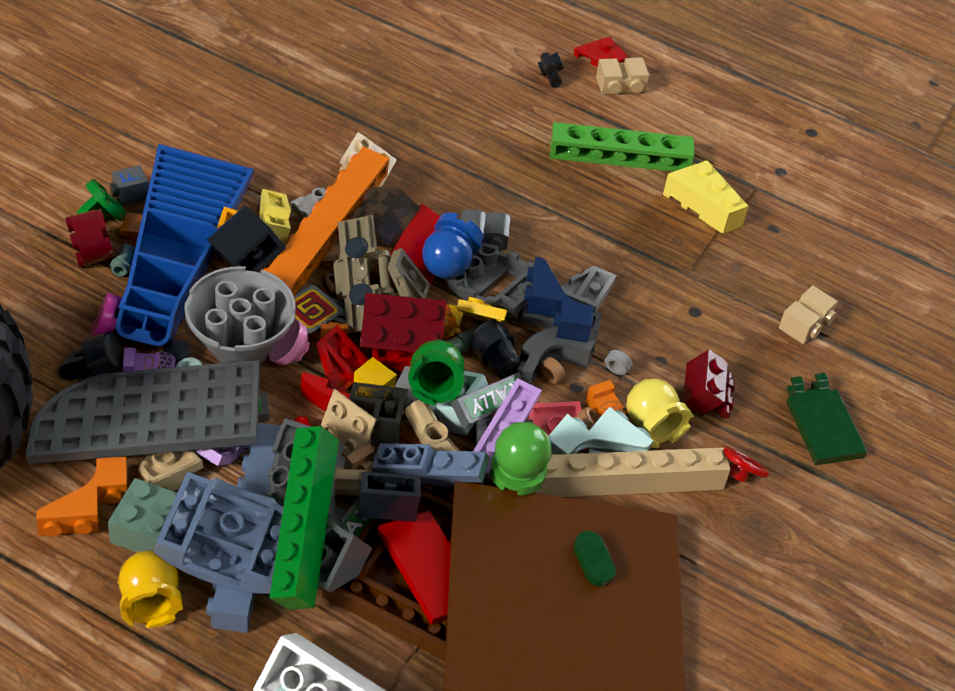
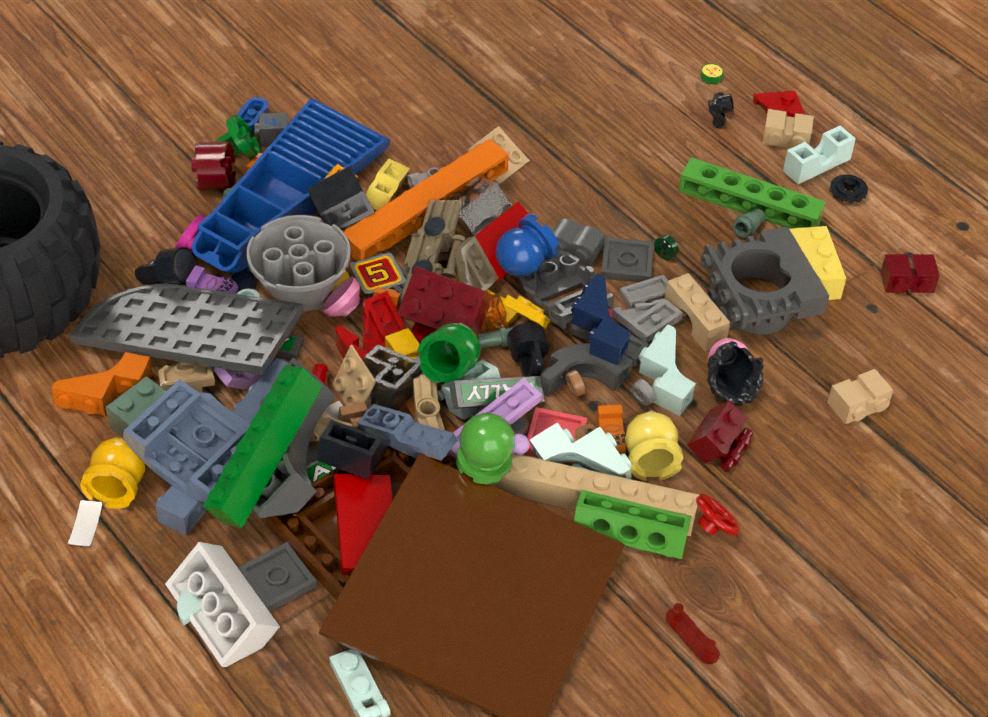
camera: 25 degrees right, 0 degrees up
dark green tile [573,531,616,586] -> none
dark green tile [786,372,868,466] -> none
none -> white sticker [68,500,102,546]
none -> blue plate [237,97,269,133]
none -> dark grey tile [237,542,317,612]
none -> bright green brick [574,490,691,559]
none -> dark grey tile [601,237,654,282]
none -> light grey tile [619,275,668,309]
none -> light aqua arch [638,324,696,416]
none -> dark green tile [654,234,679,260]
none -> tan arch [665,273,730,352]
none -> clear red piece [666,603,720,664]
none -> tile [700,64,724,84]
none -> dark grey hose [701,226,829,335]
none -> black hair [707,338,764,406]
none -> sand green cone [733,209,765,238]
none -> light aqua arch [783,126,856,184]
none -> black gear [830,174,868,204]
none -> dark red piece [880,254,940,293]

